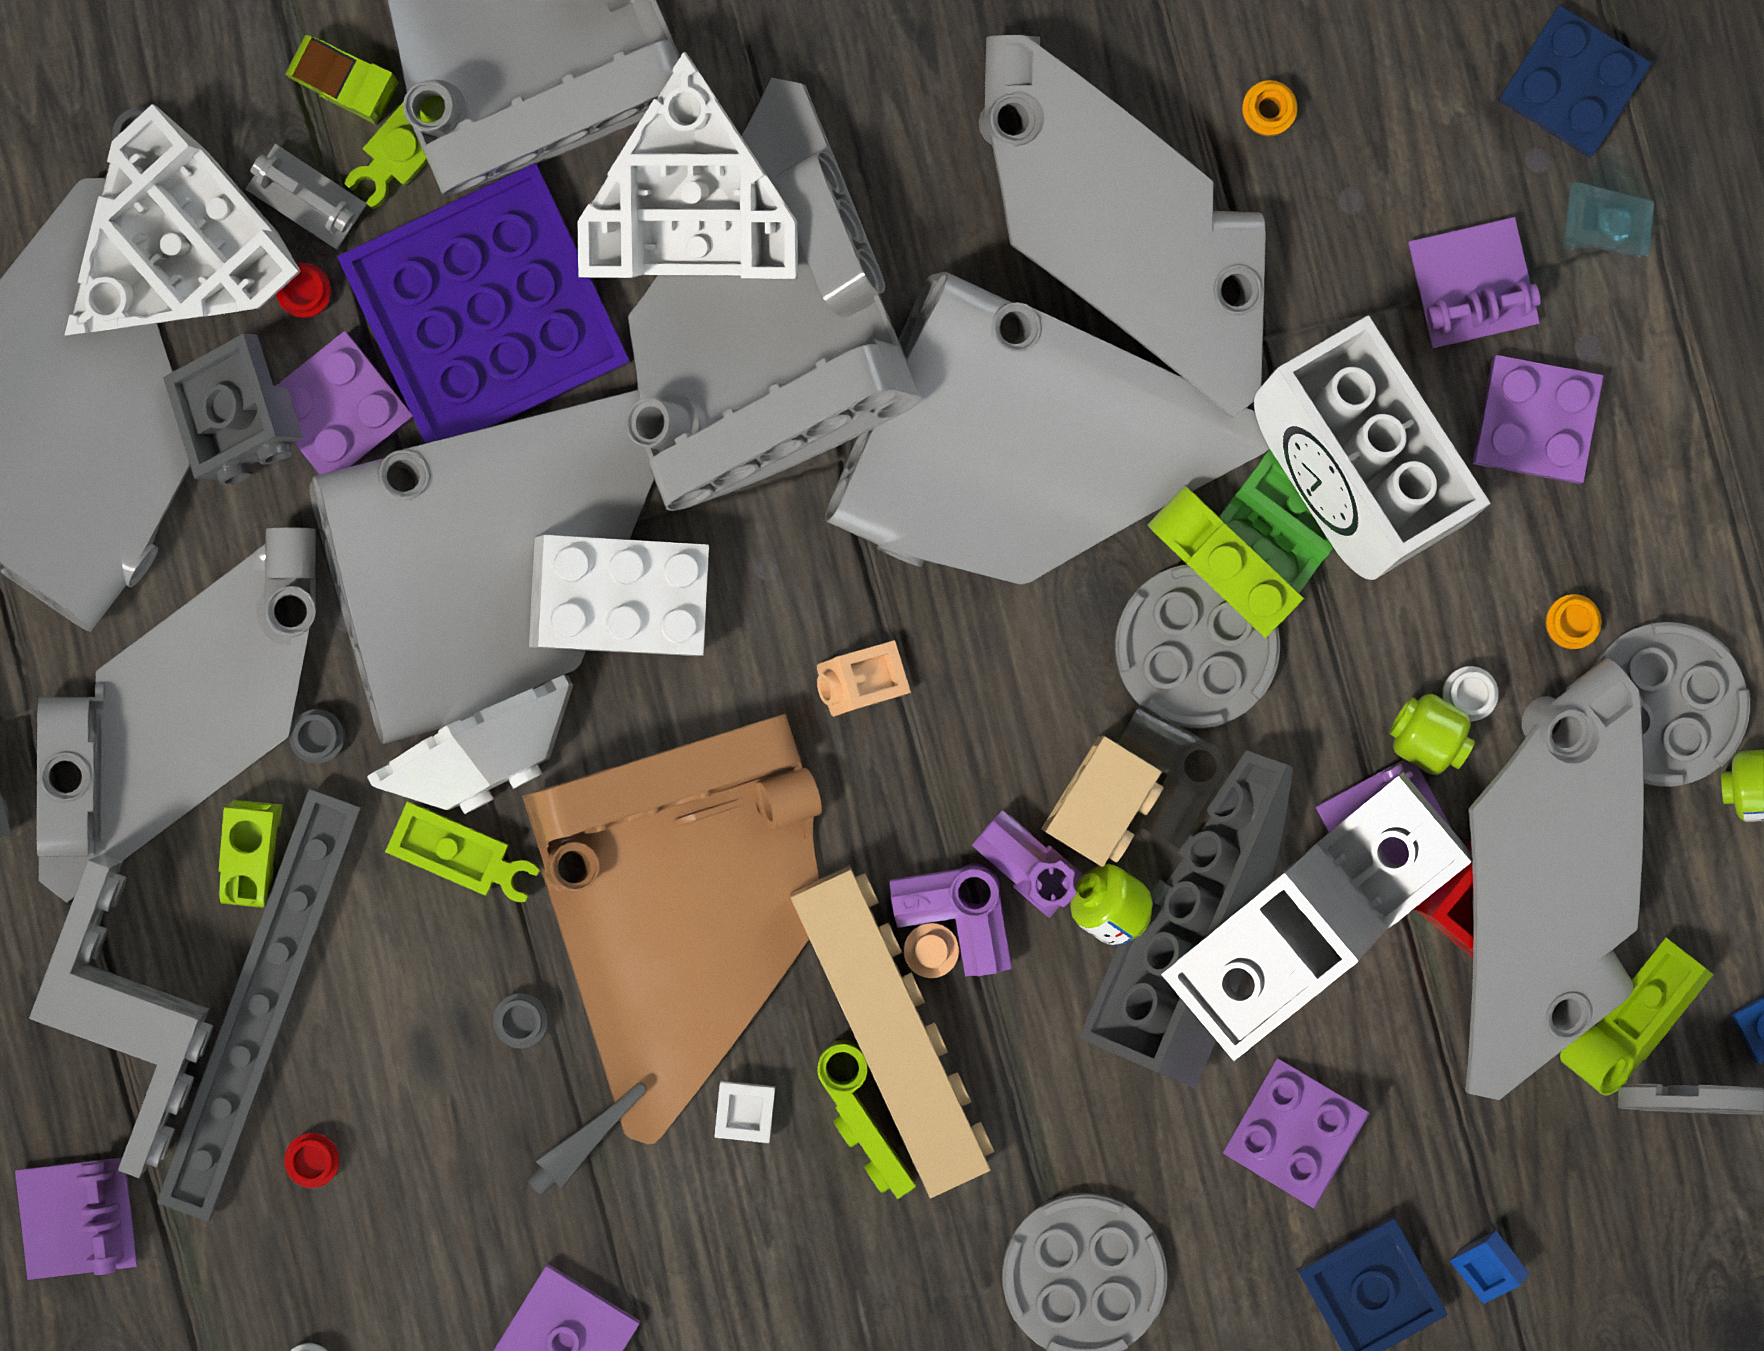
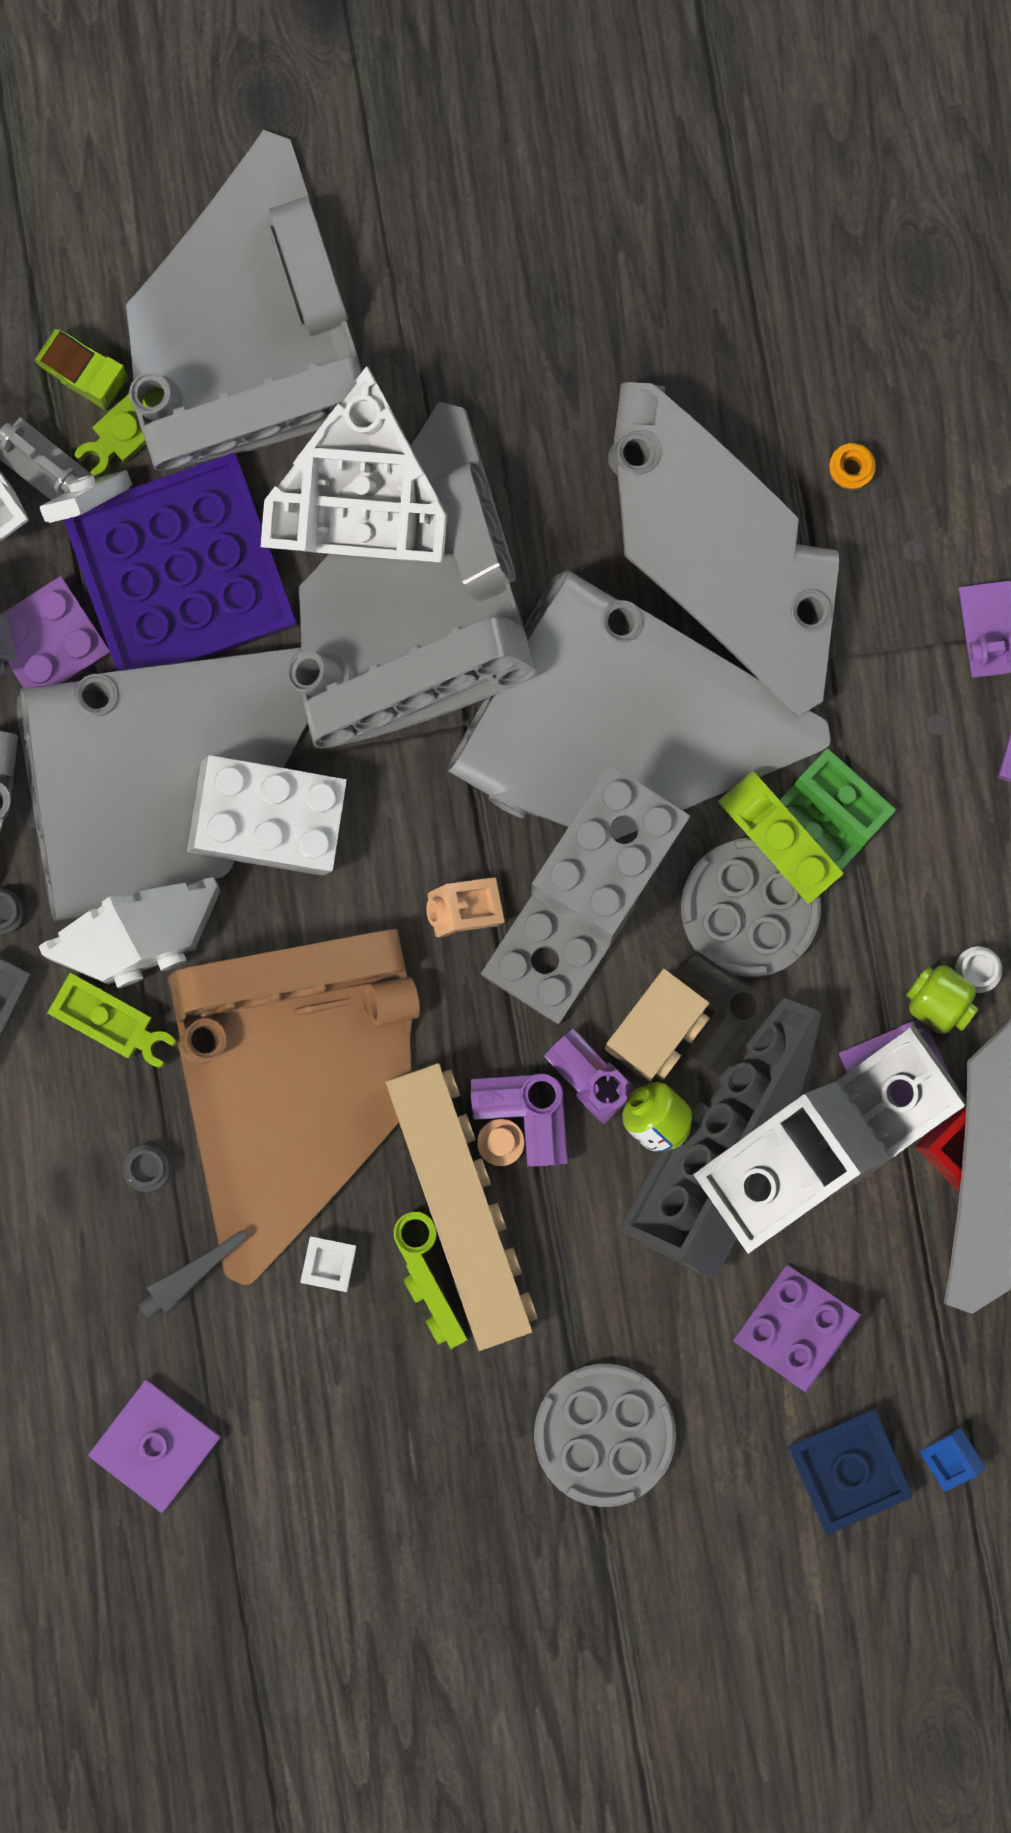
camera: 10 degrees right, 5 degrees down
red plate [276,263,332,318] -> none
white brick [1254,315,1491,580] -> none
none -> white plate [40,470,132,523]
none -> light grey bracket [481,764,690,1026]

